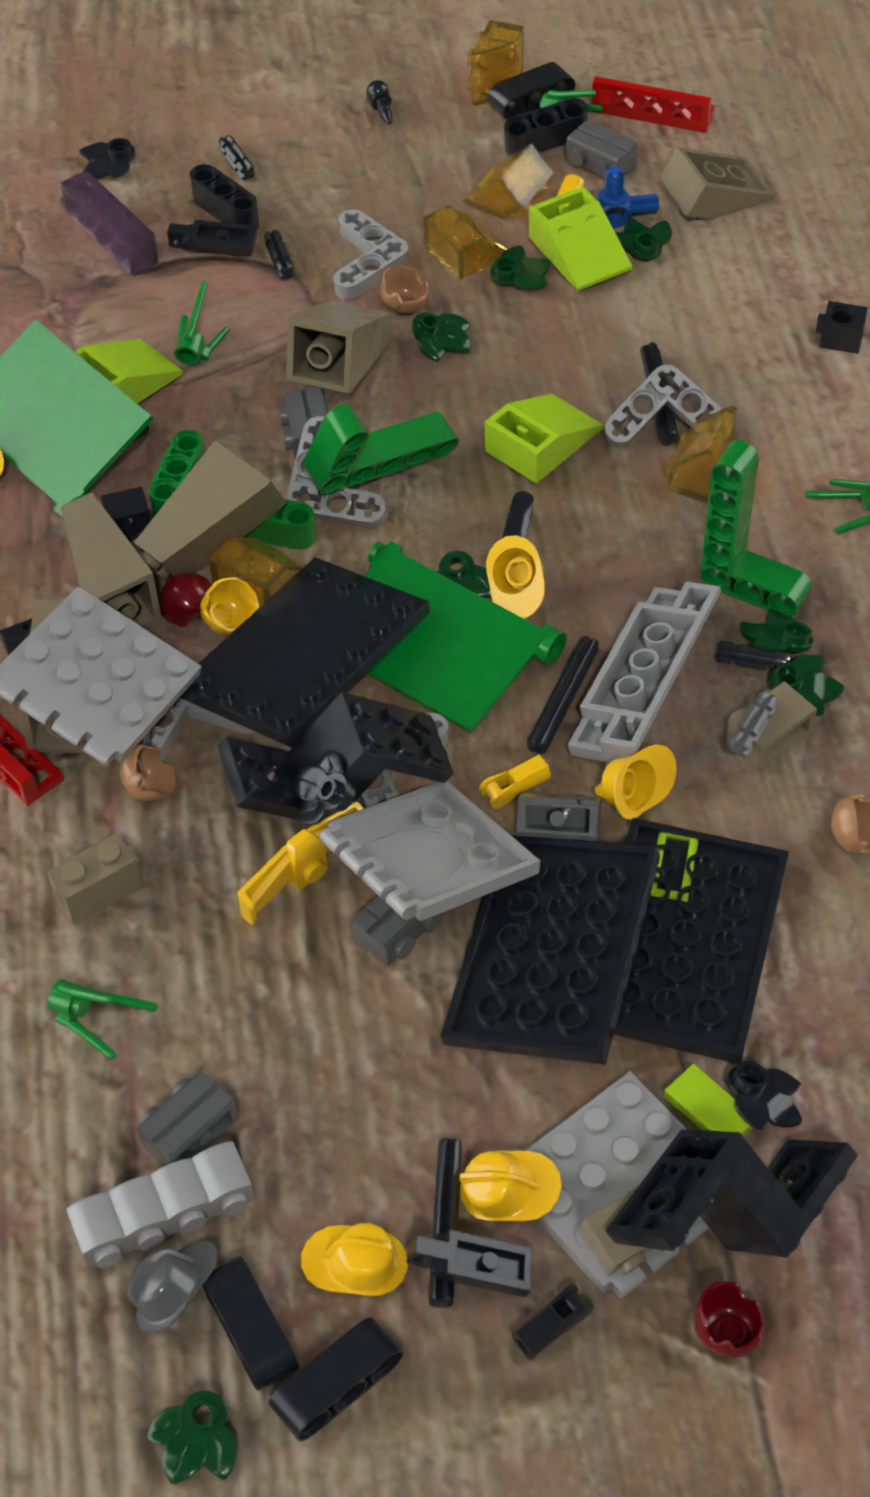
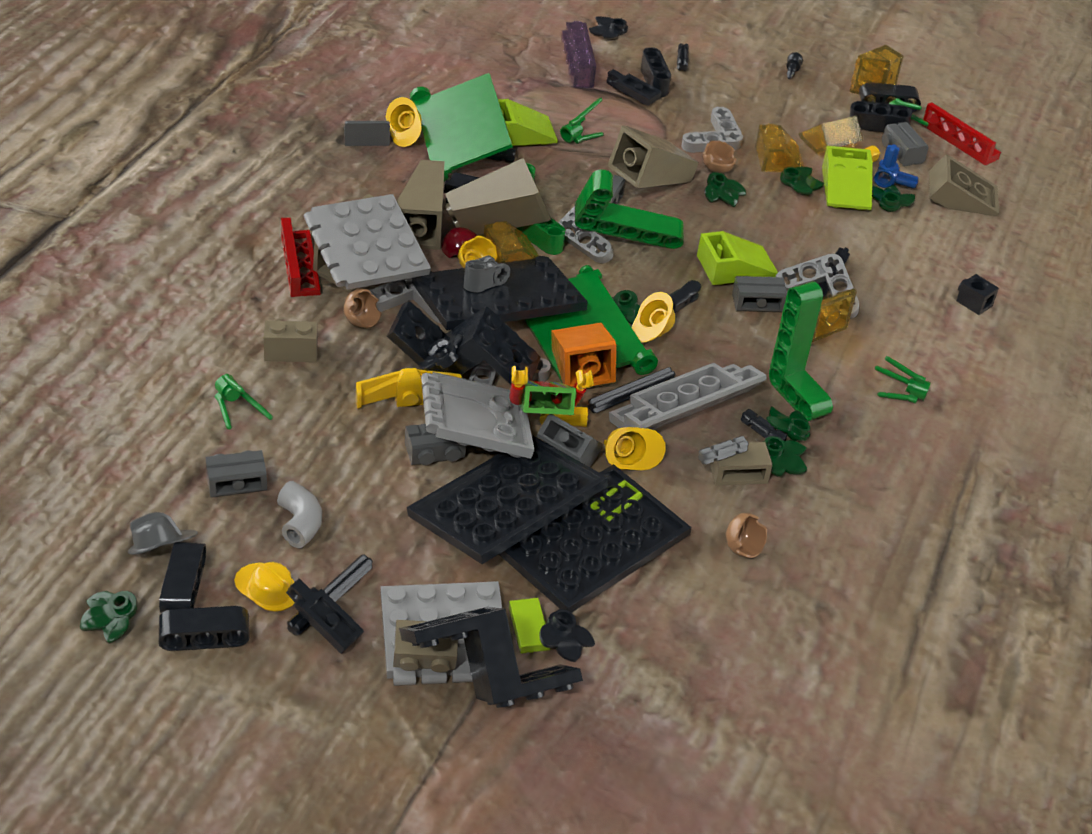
camera: 25 degrees right, 10 degrees down
light grey brick [66,1141,255,1268] -> none
black axle [264,230,295,280] -> none
yellow piece [459,1151,562,1222] -> none
black bar [512,1284,594,1360] -> none
dark red hair [694,1281,765,1358] -> none
none -> light grey cylinder [277,481,323,548]
none -> dark grey piece [463,256,510,292]
none -> torso [509,366,594,415]
none -> orange slope [552,323,616,387]
none -> dark grey brick [732,276,787,312]

